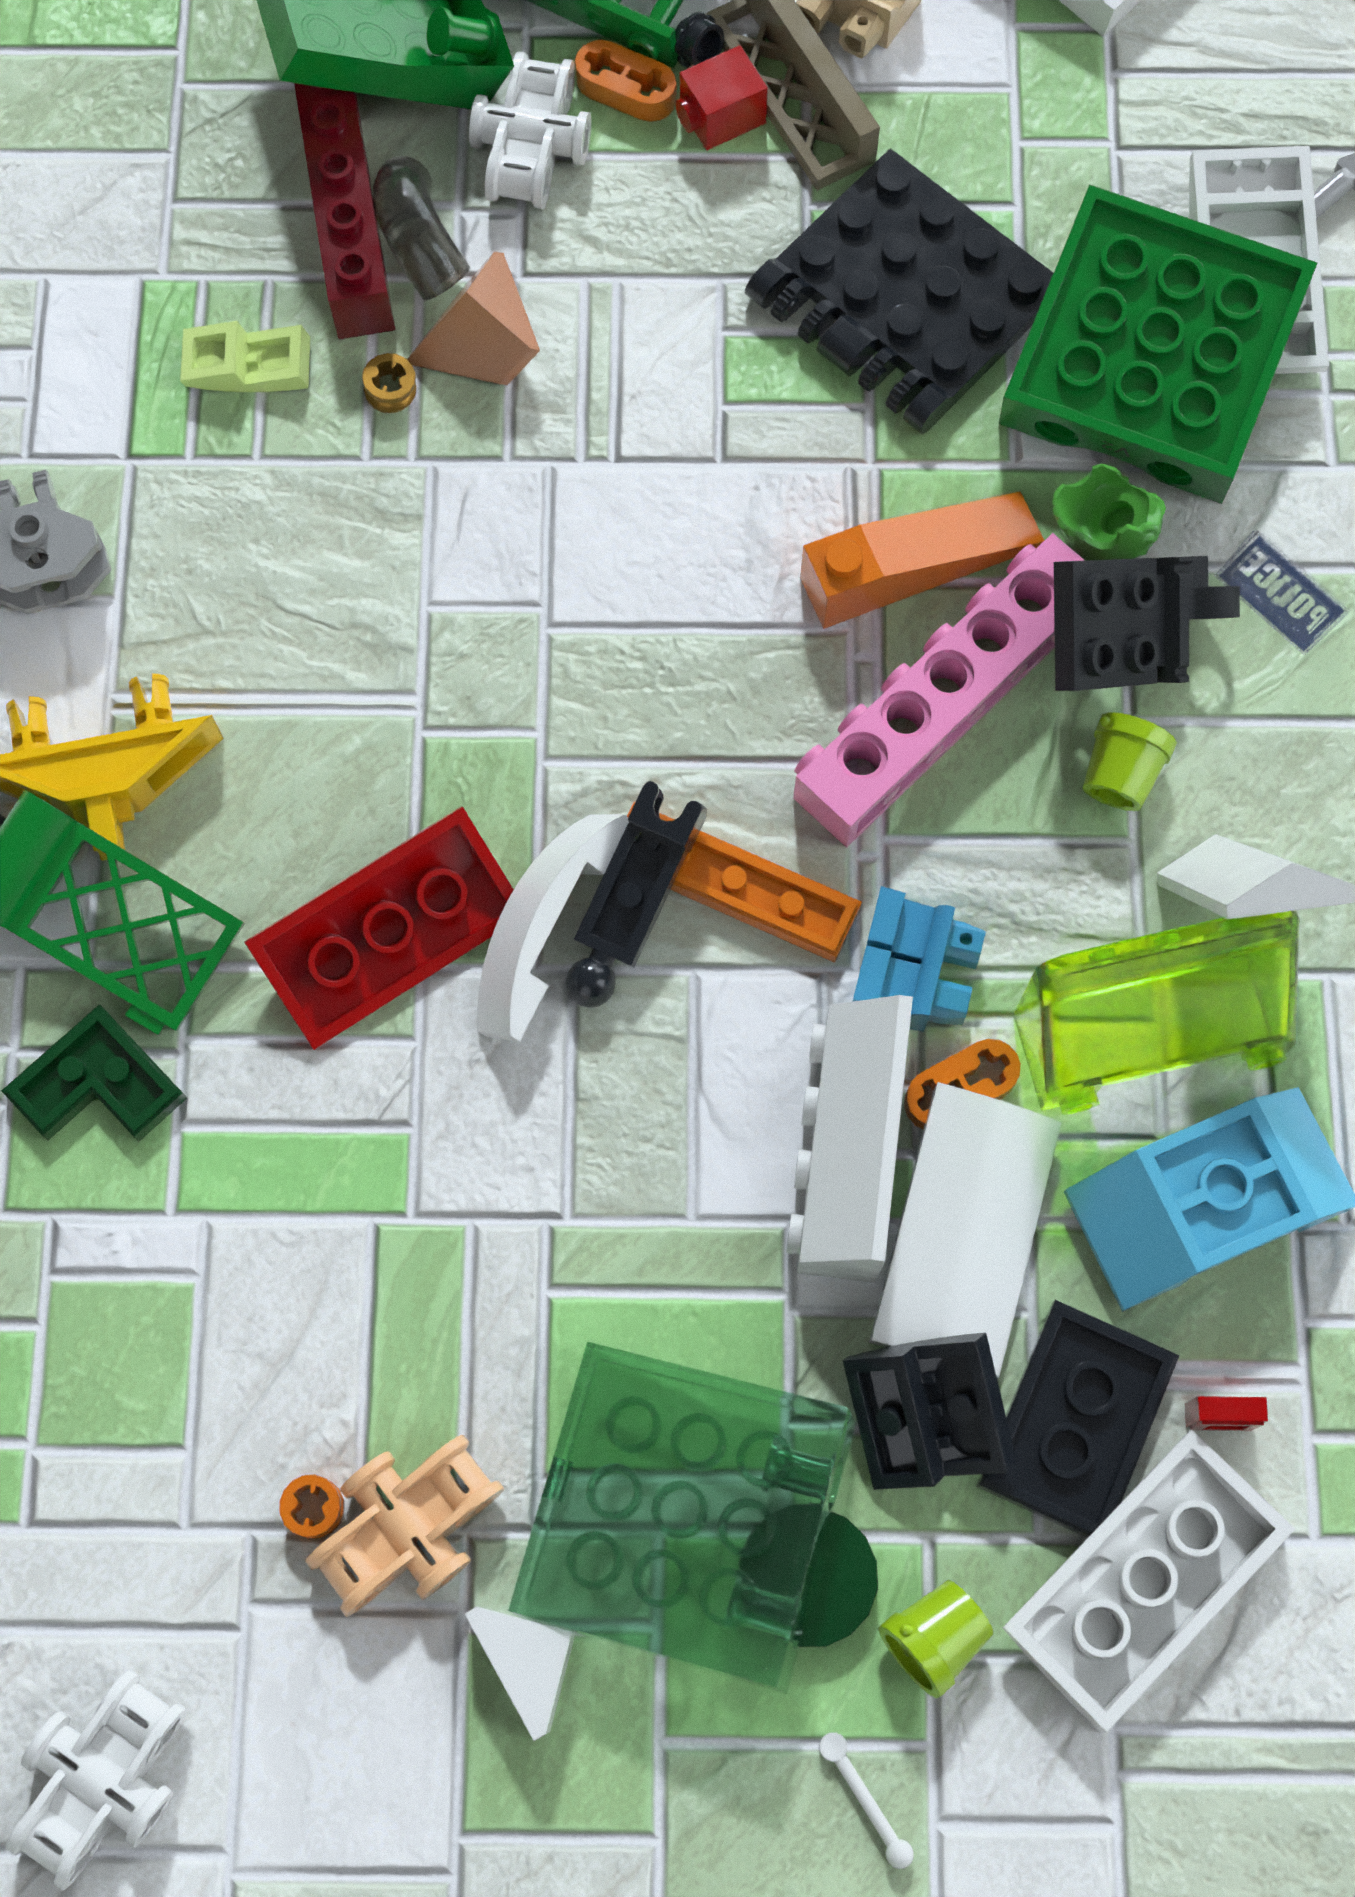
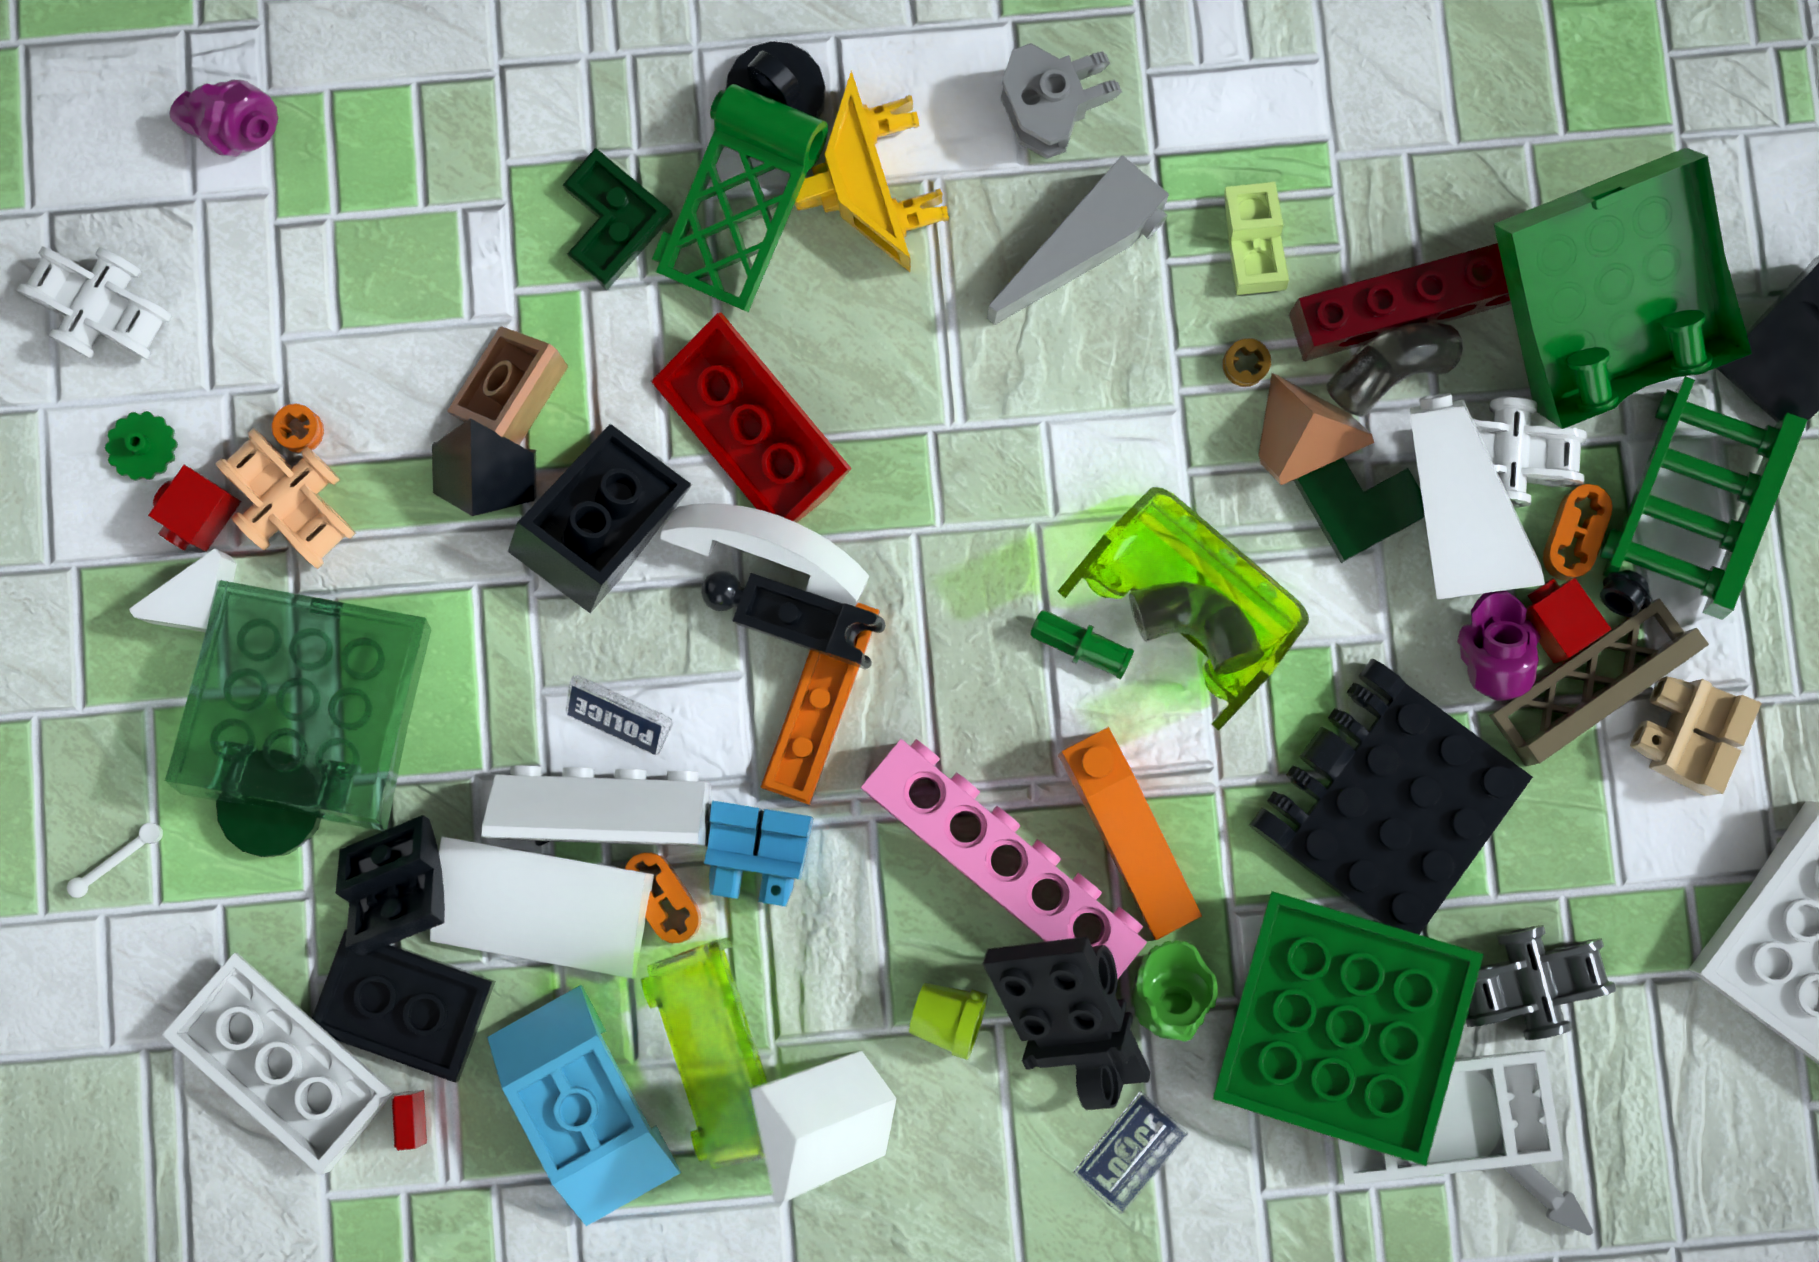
camera: 85 degrees right, 10 degrees up
lime piece [878,1580,994,1699] -> none
none -> green piece [105,411,178,481]
none -> red brick [148,464,242,552]
none -> black slope [432,418,536,516]
none -> nougat slope [447,326,568,445]
none -> black slope [508,424,692,613]
none -> slope [565,675,674,755]
none -> light grey slope [987,155,1169,325]
none -> green axle [1030,610,1134,680]
none -> clear neon green windscreen [1057,487,1309,731]
none -> clear smoke cylinder [1129,581,1264,675]
none -> dark green tile [1293,457,1425,563]
none -> white slope [1410,393,1545,600]
none -> magenta head [1457,590,1541,701]
none -> dark grey axle [1466,925,1616,1040]

